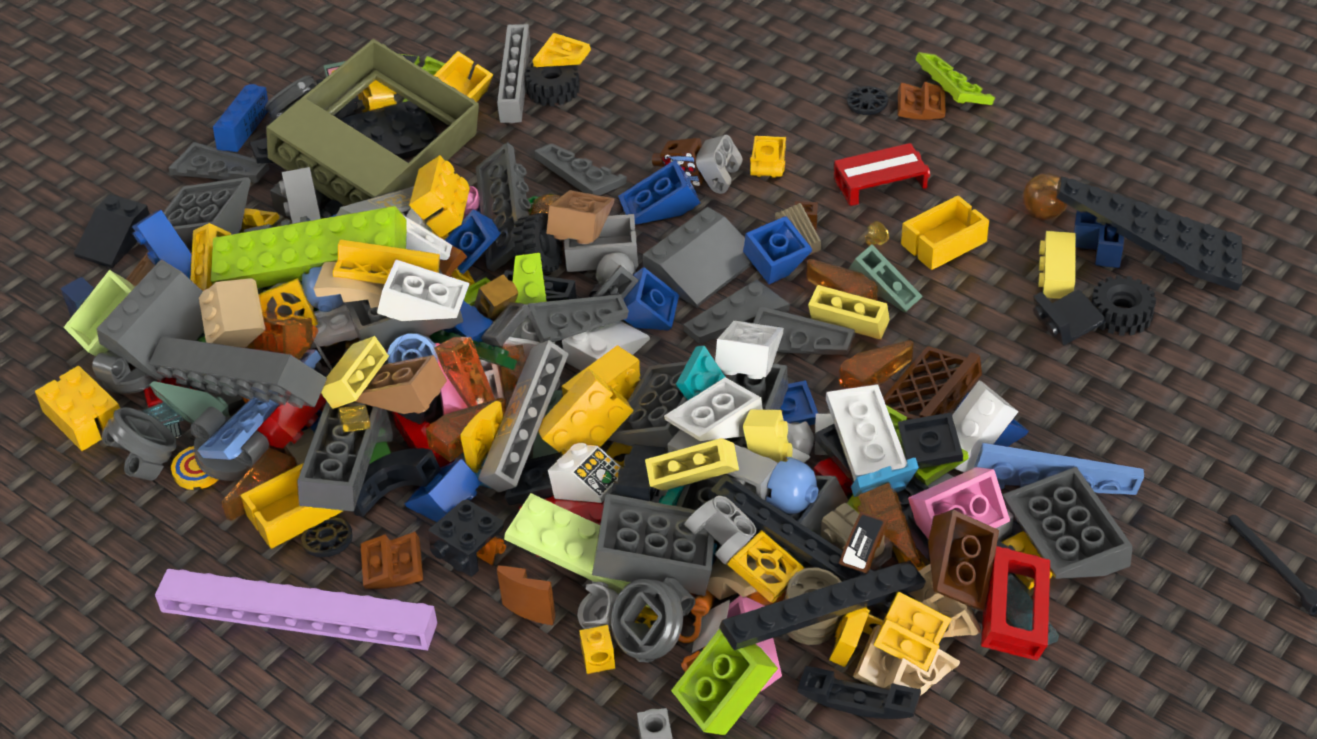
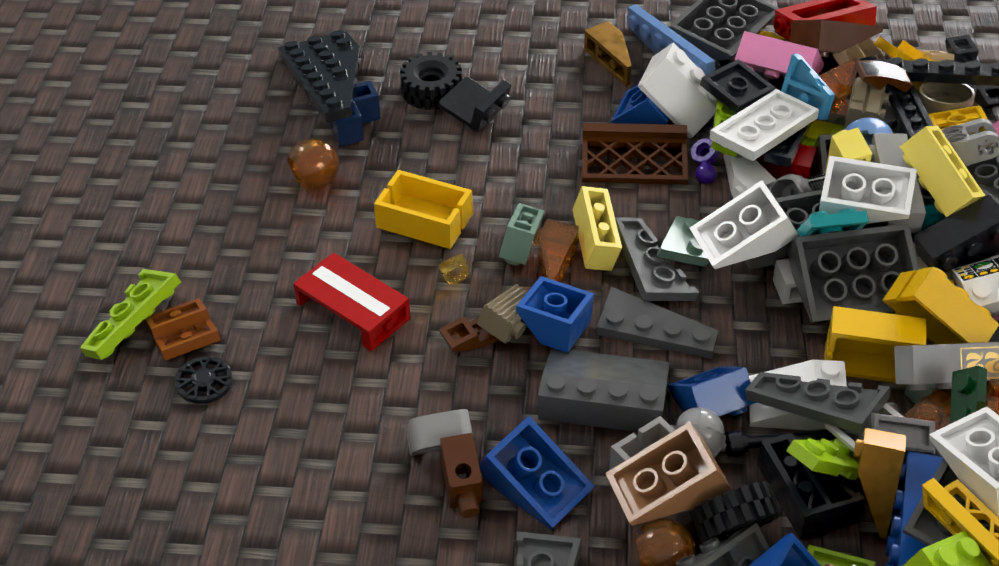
camera: 125 degrees left, 0 degrees up
dark grey slope [593,265,639,299] -> none
yellow piece [750,136,786,178] -> none
clear orange slope [839,340,914,389] -> none
light yellow brick [1038,231,1075,299] -> none
none -> pearl gold slope [584,21,632,87]
none -> sand green wing [657,216,709,267]

